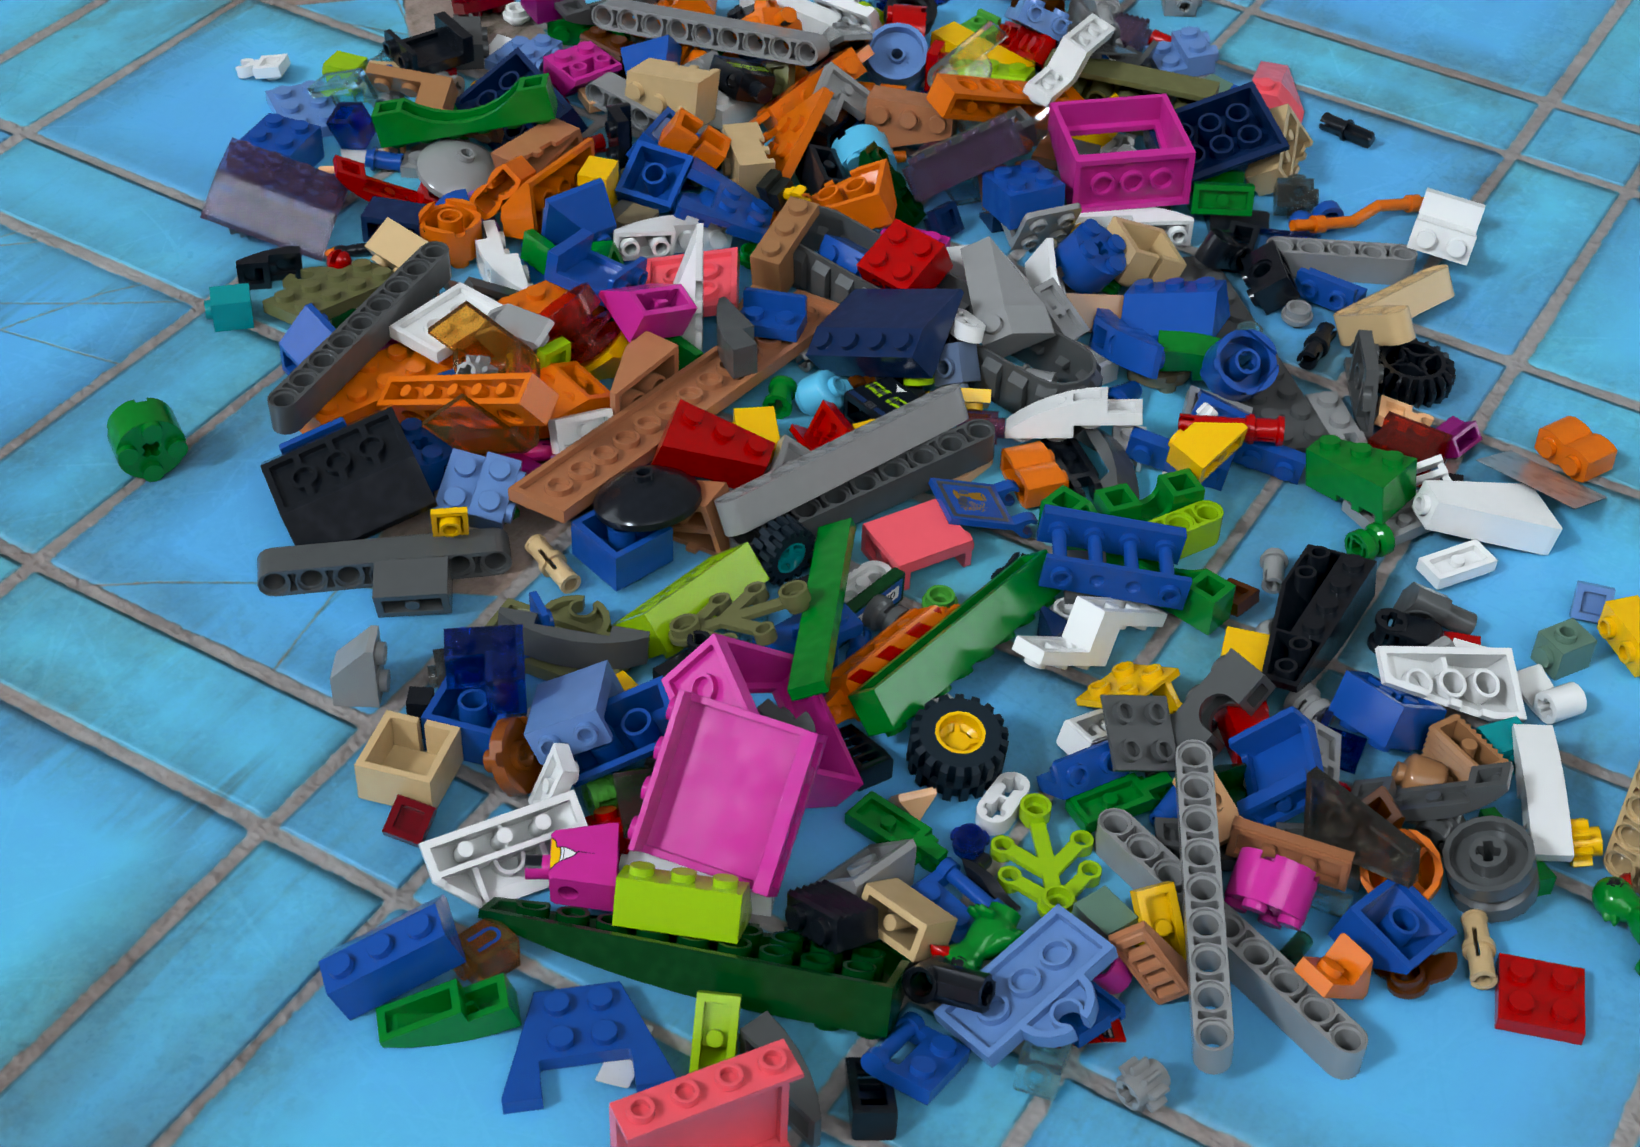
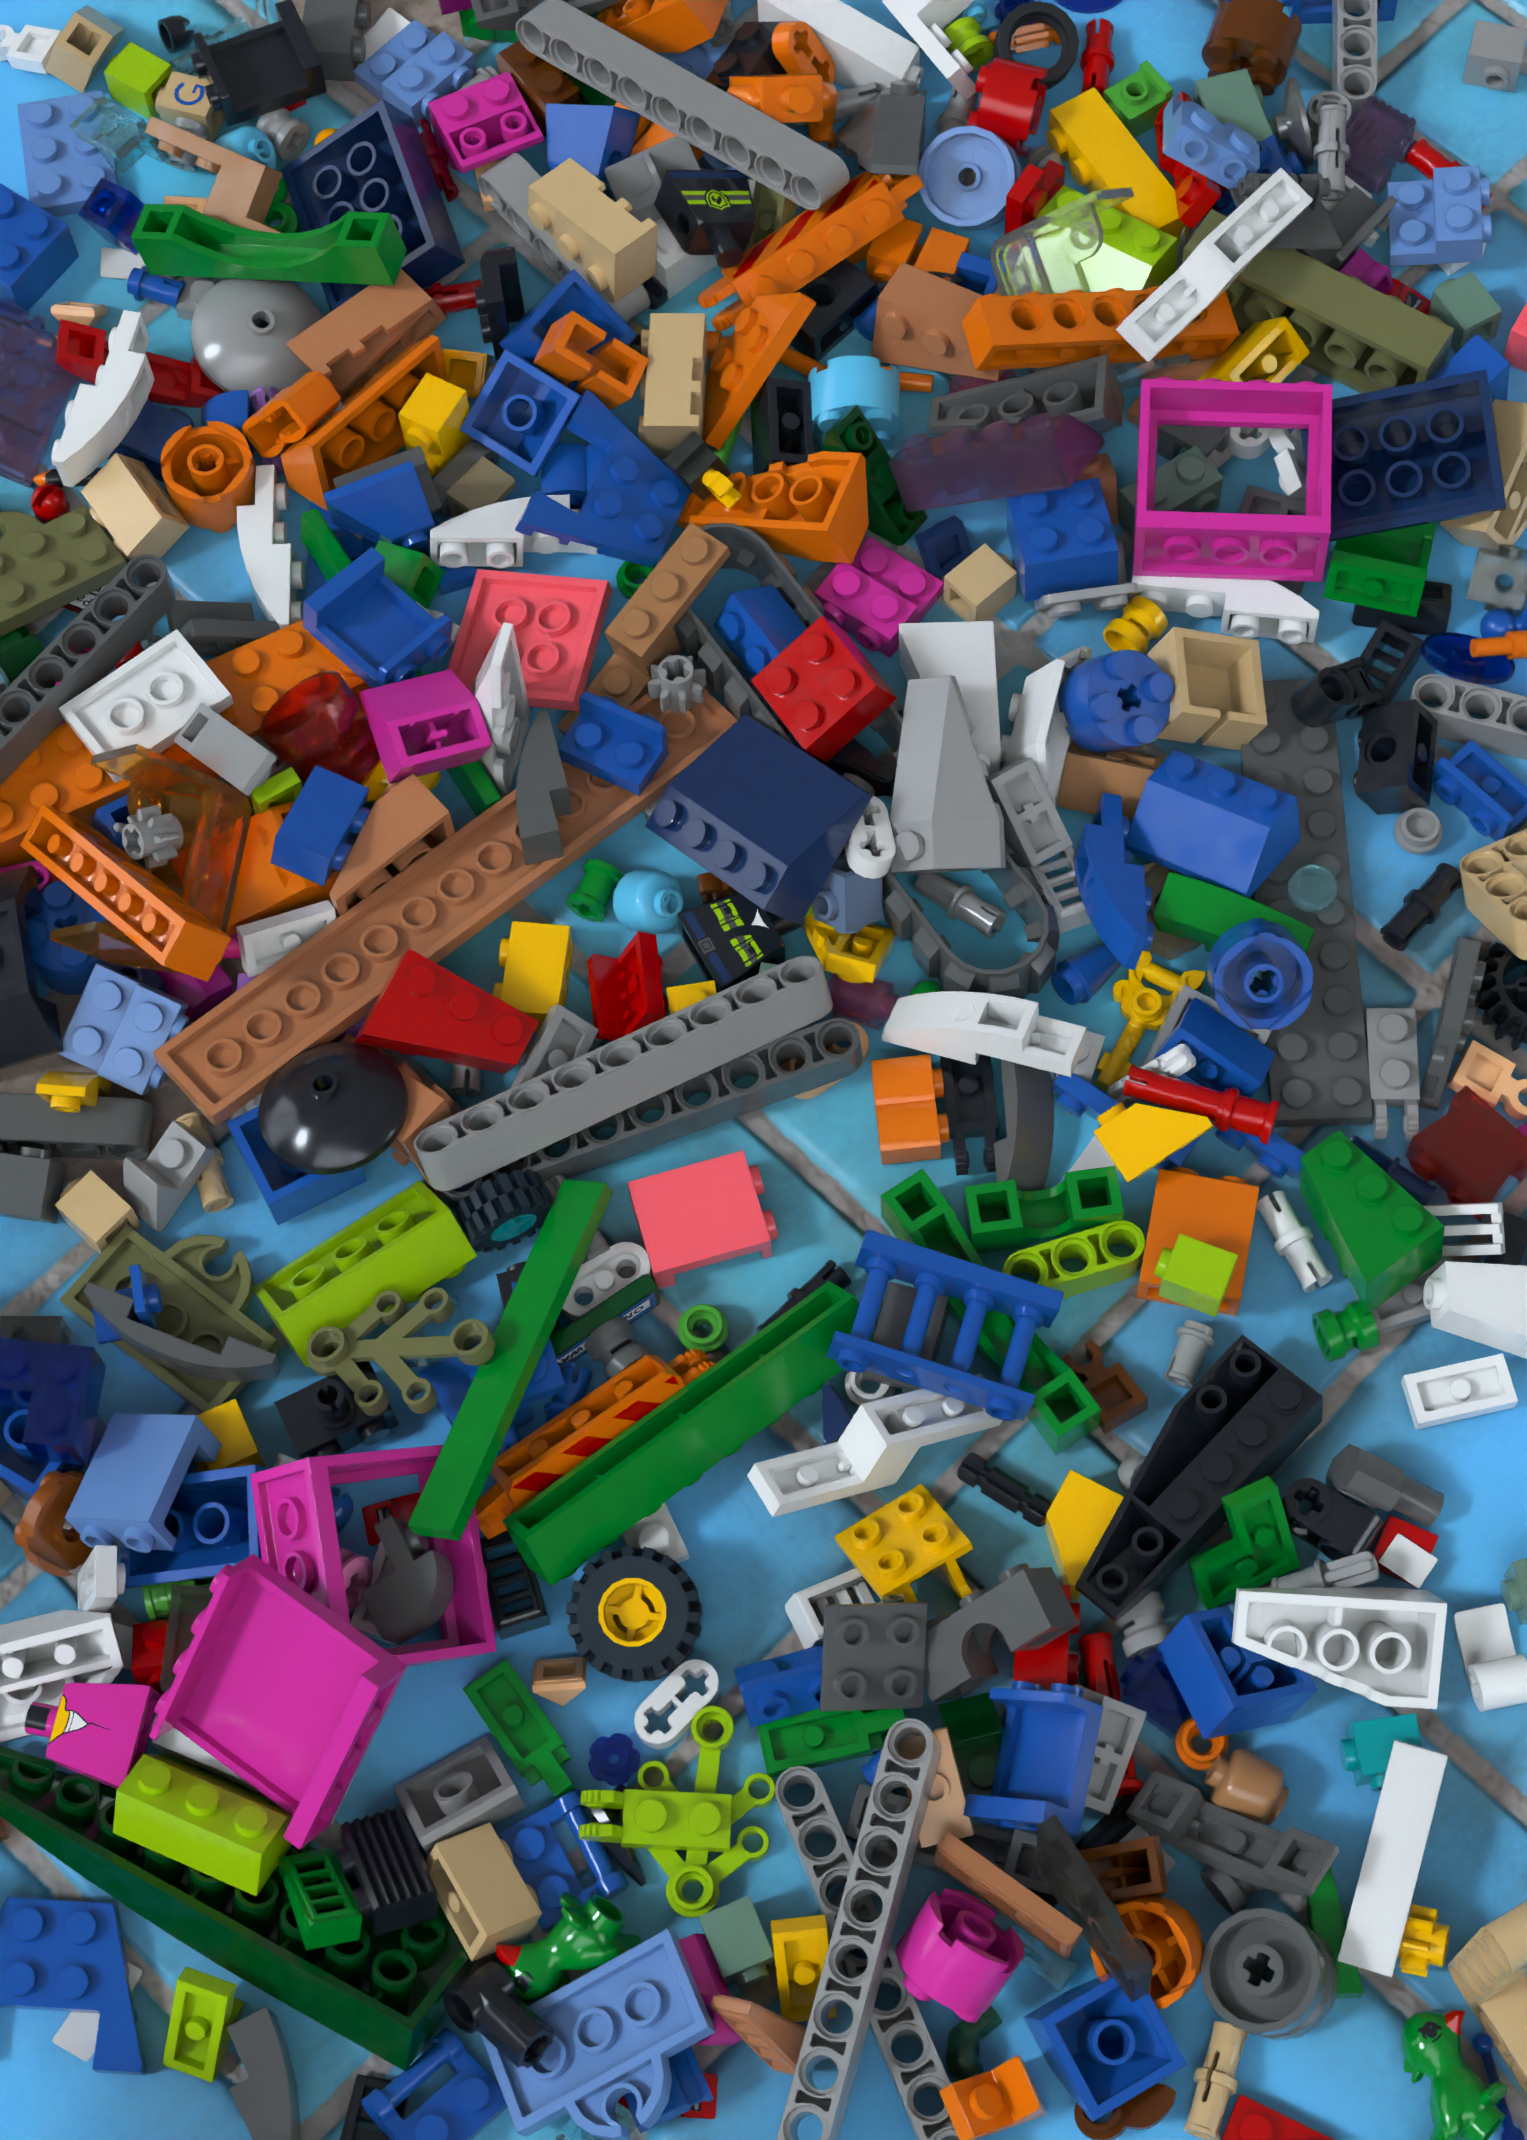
camera: 20 degrees right, 25 degrees up
light grey plate [812,61,871,126] -> none
blue flag [928,477,1038,539] -> none
medium nougat brick [1421,714,1509,782] -> none
none -> tan slope [45,5,125,93]
none -> white slope [52,310,155,487]
none -> tan brick [55,1170,142,1254]
none -> light grey slope [123,1120,216,1232]
none -> black hinge [158,15,194,54]
none -> blue brick [270,765,371,886]
none -> green slope [278,1848,362,1951]
none -> lime hinge [579,1789,732,1852]
none -> light grey gear [647,654,706,714]
none -> tan brick [943,543,1017,621]
none -> black axle [957,1453,1053,1527]
none -> red pin [1080,19,1115,98]
none -> yellow piece [1095,951,1206,1092]
none -> orange panel [1136,1167,1259,1316]
none -> lime brick [1154,1233,1238,1317]
none -> orange plate [1175,1717,1229,1771]
none -> green plate [1187,1476,1301,1610]
none -> white pin [1256,1190,1333,1293]

